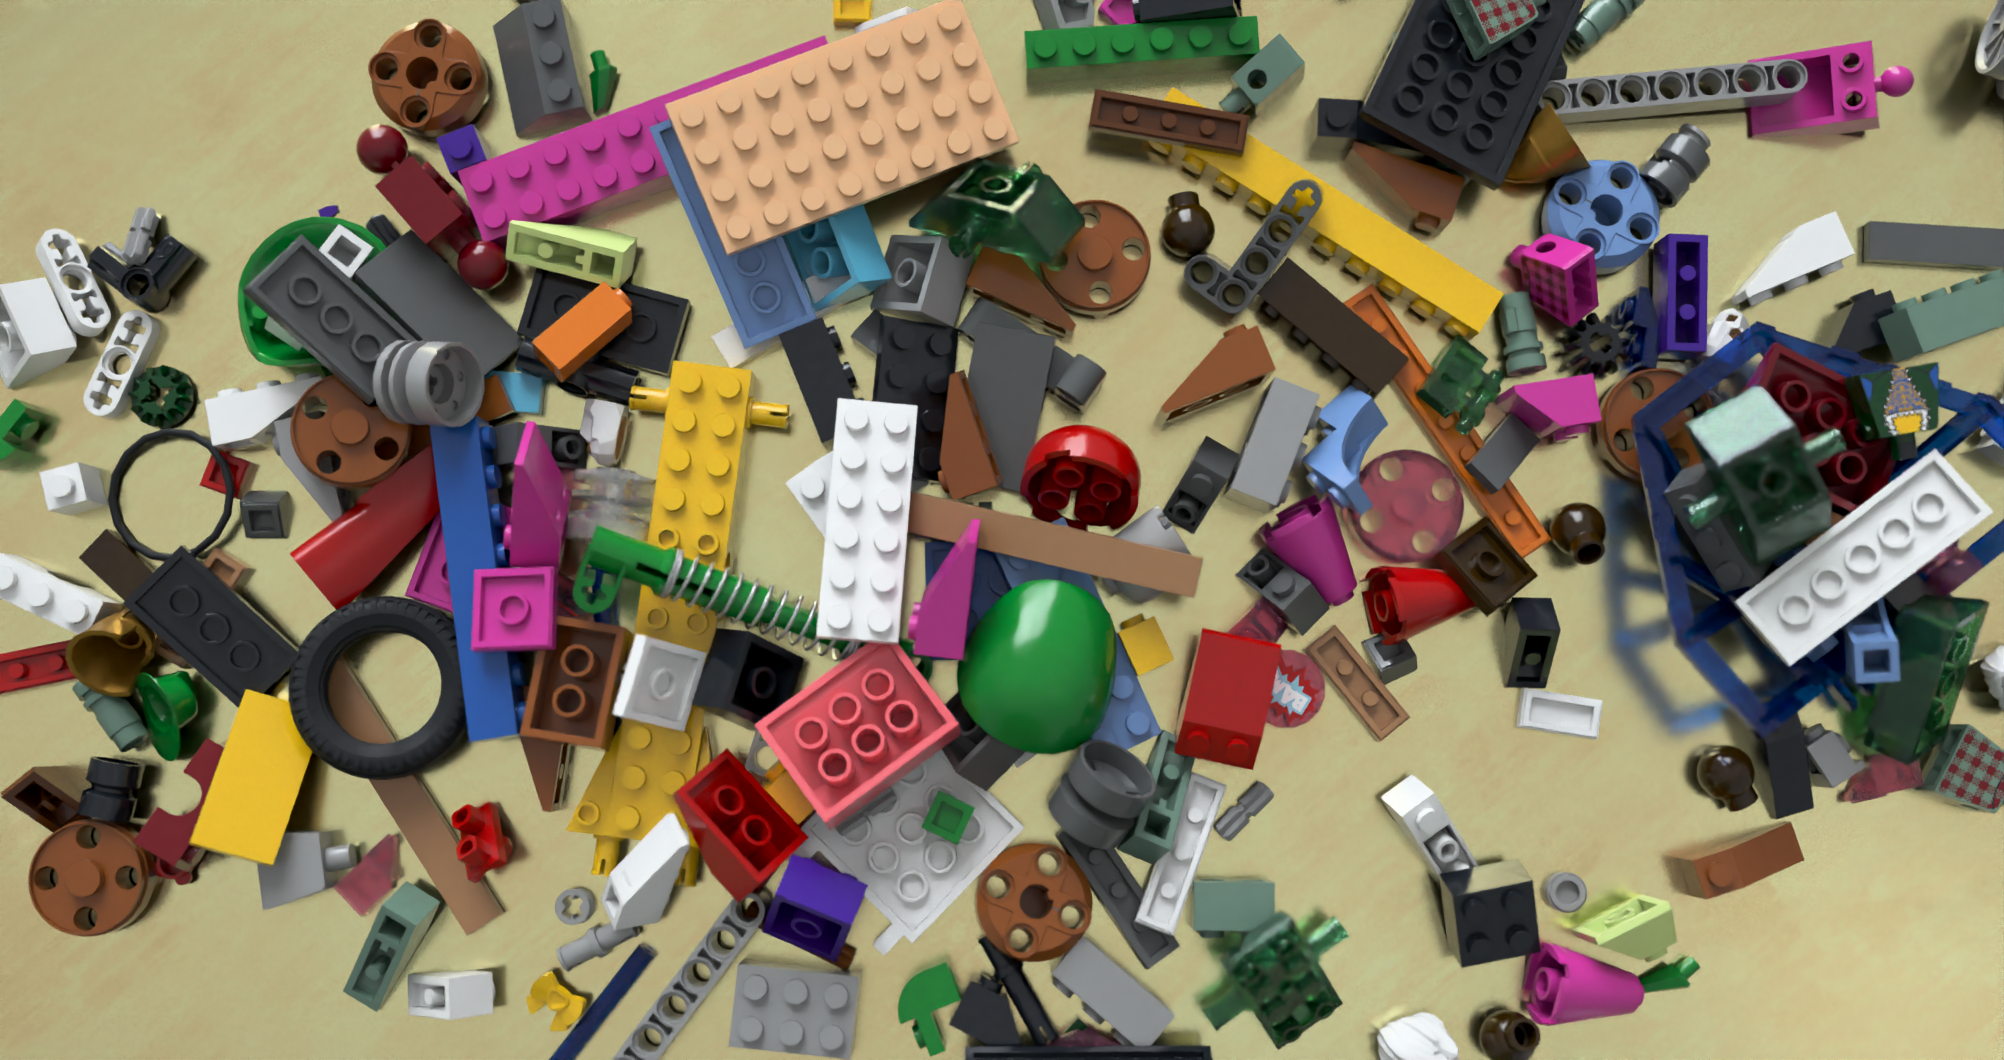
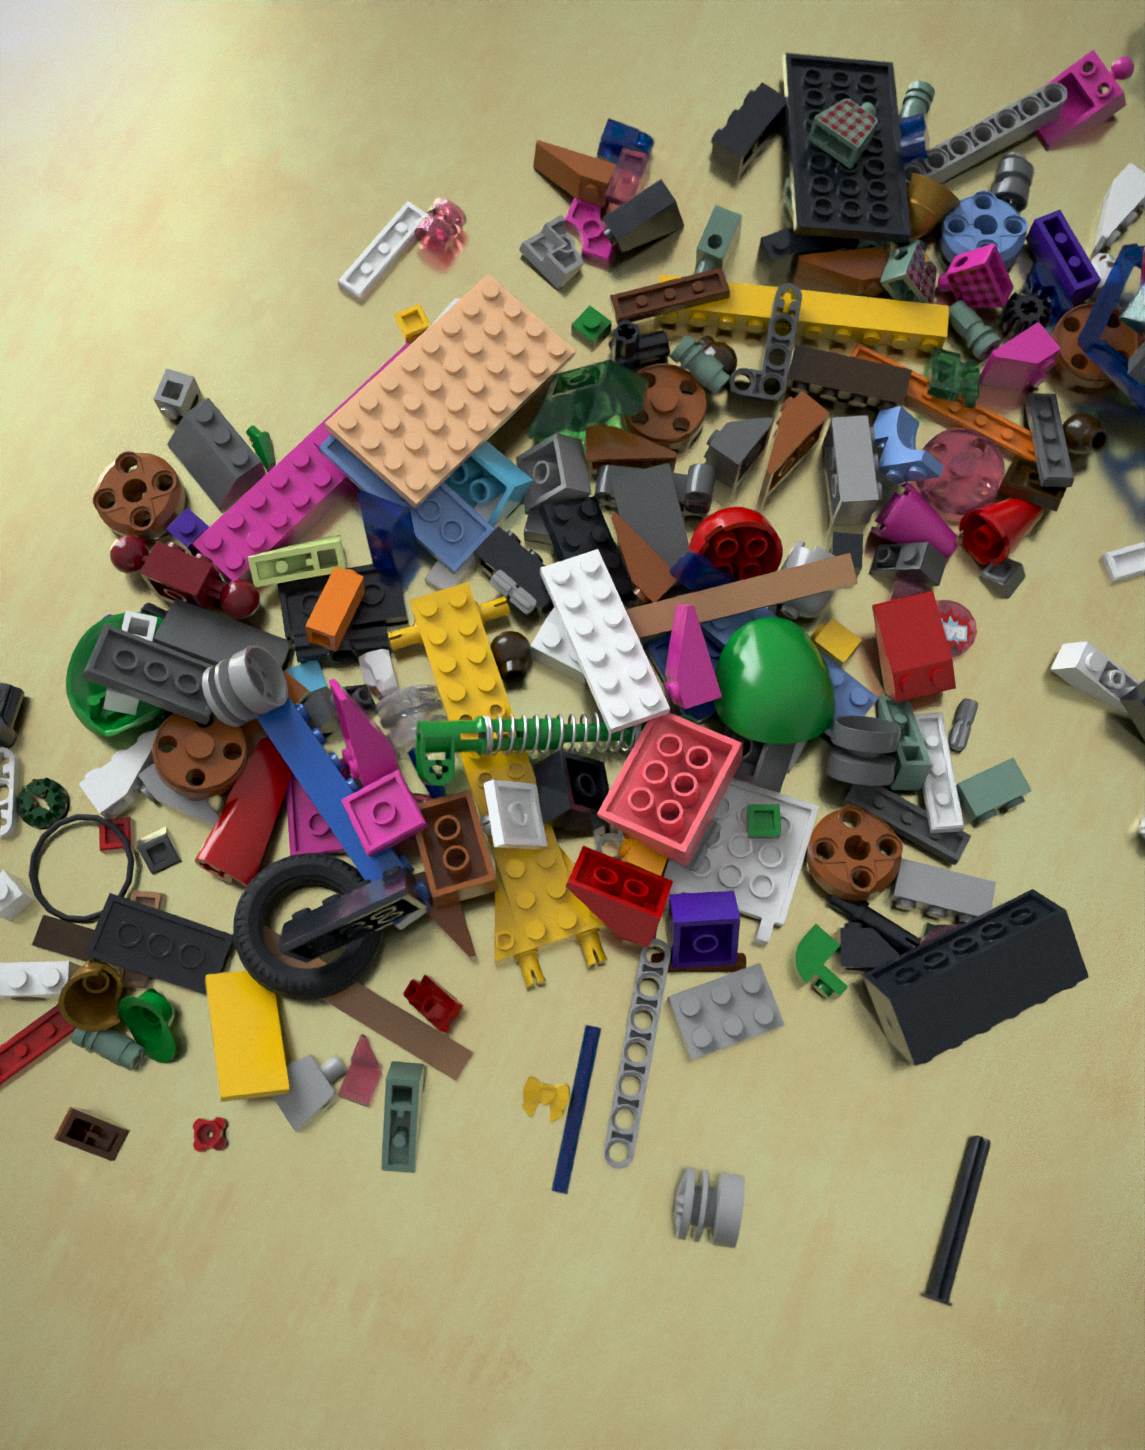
camera: 25 degrees left, 10 degrees down
dark orange piece [28,818,159,937] -> none
black wheel [77,756,145,822] -> none
dark red arch [133,738,224,871] -> none
white slope [408,970,496,1020] -> none
light grey bush [555,888,595,925] -> none
light grey pin [556,922,640,972] -> none
white slope [601,813,690,930] -> none
green brick [1024,16,1260,84] -> none
dark grey slope [1162,436,1240,533] -> none
clear green slope [1202,910,1349,1050] -> none
medium nougat tile [1303,625,1410,742] -> none
dark grey tile [1464,413,1540,494] -> none
black slope [1505,597,1561,688] -> none
none -> black slope [278,866,427,963]
none -> clear blue slope [357,489,419,576]
none -> light grey piece [490,570,538,614]
none -> dark brown piece [490,631,531,682]
none -> green plate [571,305,612,347]
none -> black piece [608,320,670,373]
none -> sand green axle [669,335,731,395]
none -> clear blue slope [669,551,736,592]
none -> dark grey slope [704,417,774,490]
none -> black panel [828,532,863,578]
none -> sand green torso [880,240,937,304]
none -> clear blue leg [899,113,930,164]
none -> dark grey tile [1024,393,1074,487]

